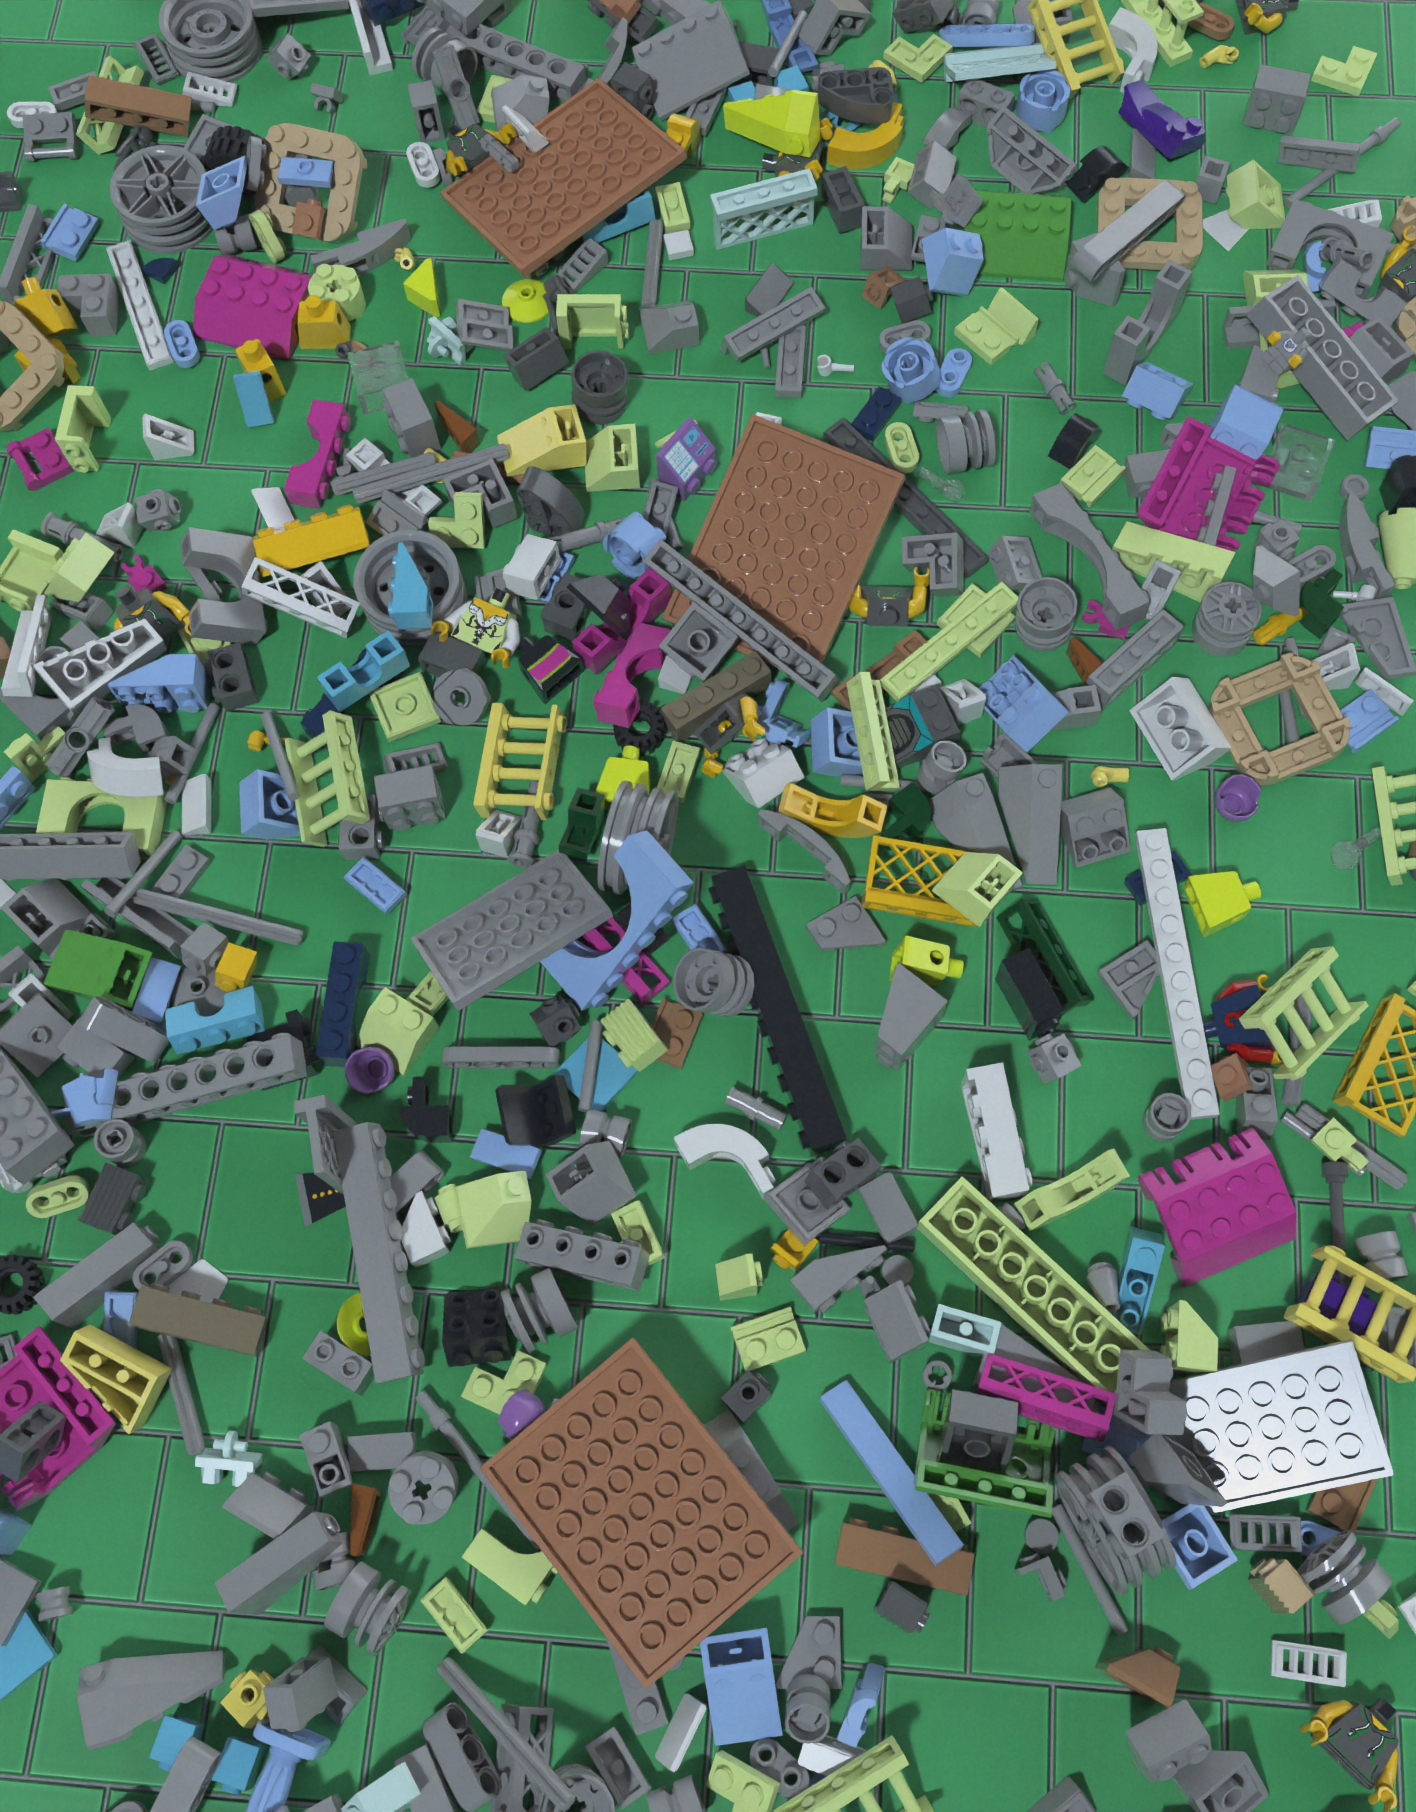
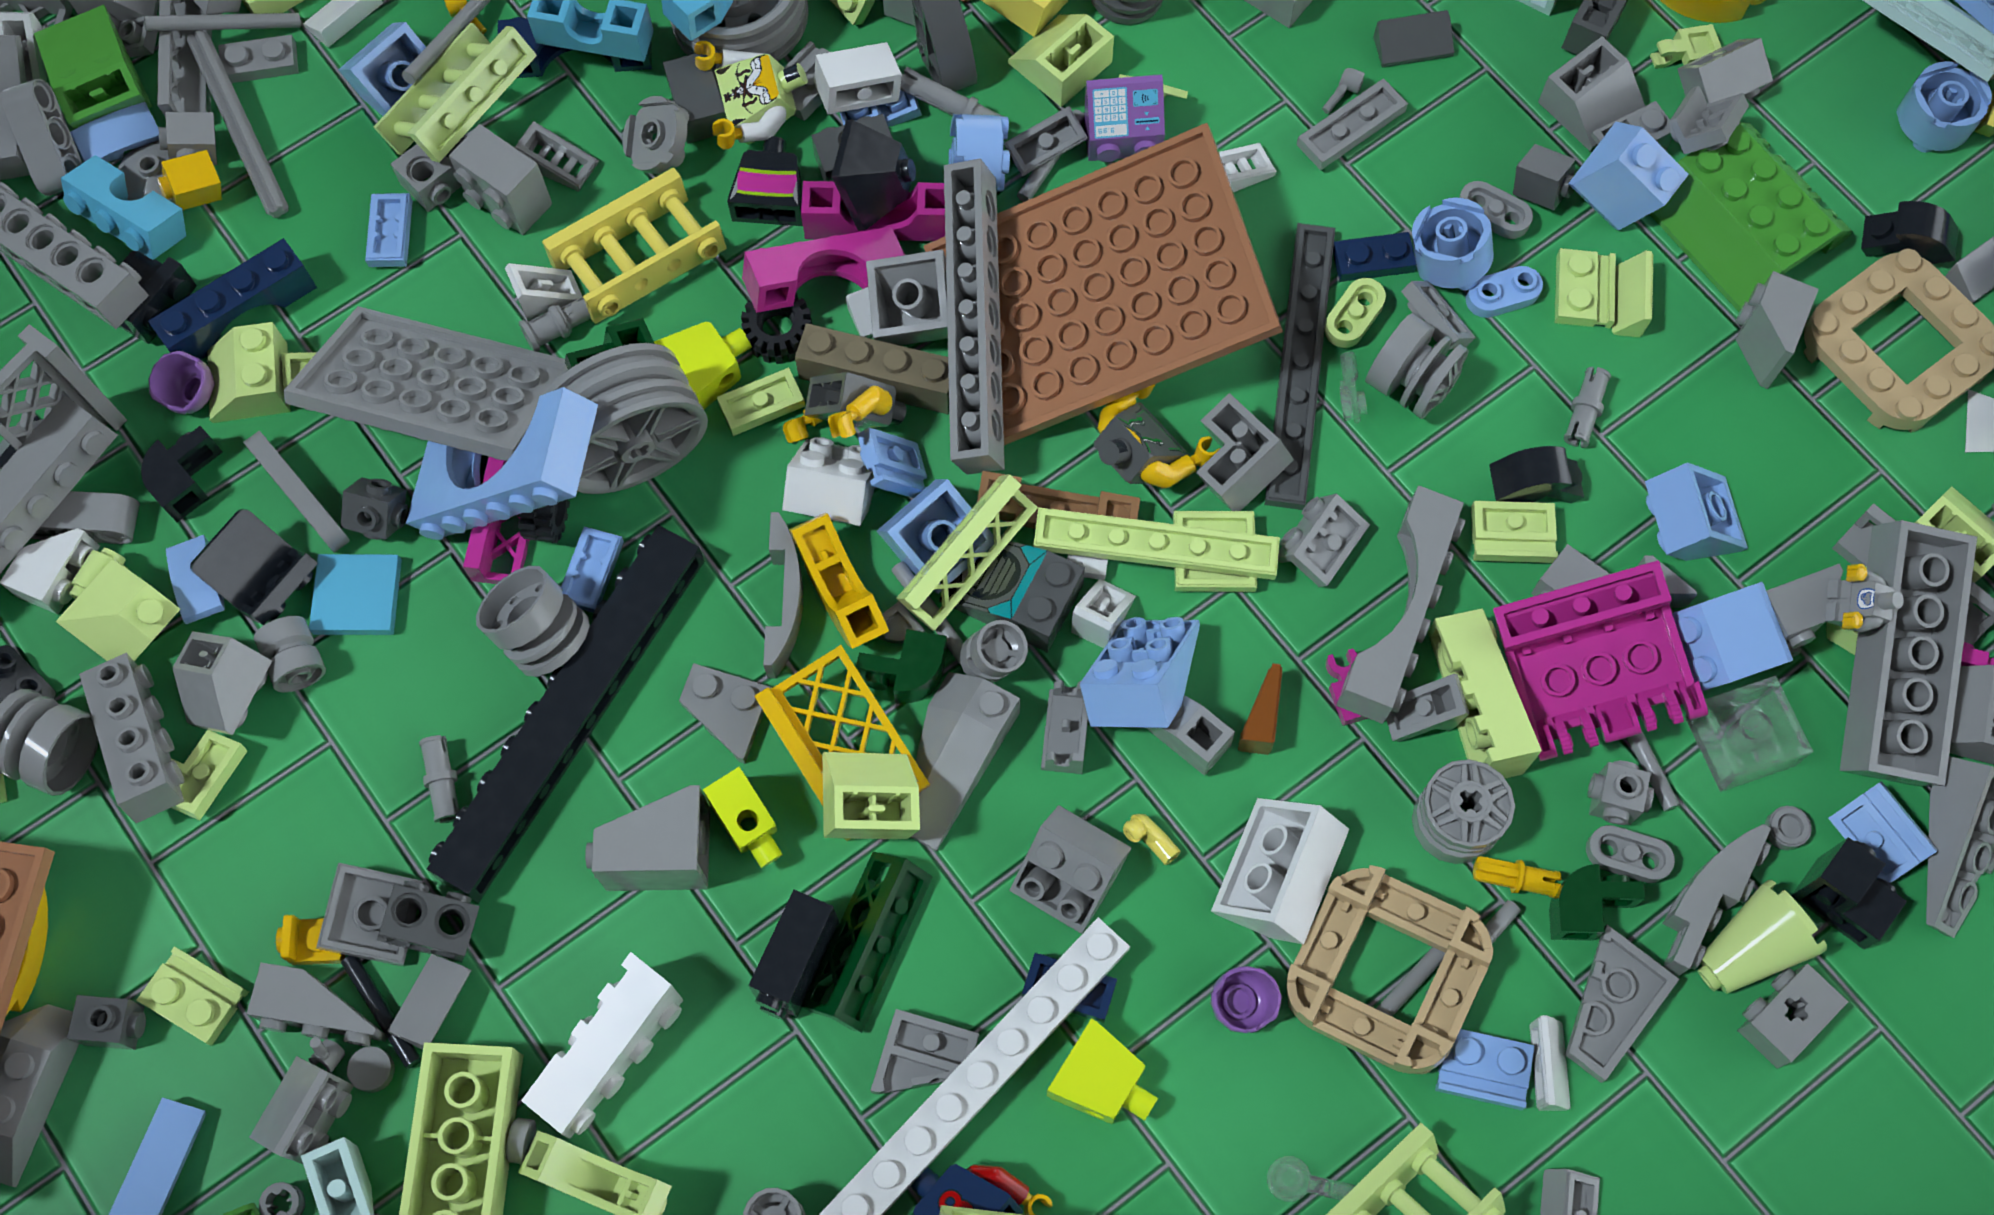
camera: 45 degrees right, 0 degrees up
yellowish green plate [369,671,441,742] -> none
light grey bar [578,1021,603,1112] -> none
yellowish green brick [601,999,668,1072] -> none
medium nougat plate [651,998,703,1070] -> none
white arch [674,1124,776,1199] -> none
yellowish green slope [715,1253,763,1301] -> none
light grey fence [720,287,825,362] -> none
light blue plate [757,679,790,725] -> none
white hand [817,355,854,377] -> none
medium nougat bracket [861,266,907,309] -> none
light grey slope [924,107,972,150] -> none
light grey brick [956,79,1015,128] -> none
light grey wedge [986,105,1078,194] -> none
light grey wedge [998,764,1062,885] -> none
light grey wheel [1014,577,1078,652] -> none
light grey brick [1026,1033,1082,1084] -> none
light grey beam [1070,179,1186,282] -> none
light grey fence [1086,609,1184,712] -> none
light grey arch [1103,260,1192,386] -> none
light grey plate [1196,465,1237,546] -> none
light grey slope [1253,545,1300,617] -> none
white slope [1311,643,1360,690] -> none
light grey tile [1317,626,1356,655] -> none
white hand [1333,585,1376,602] -> none

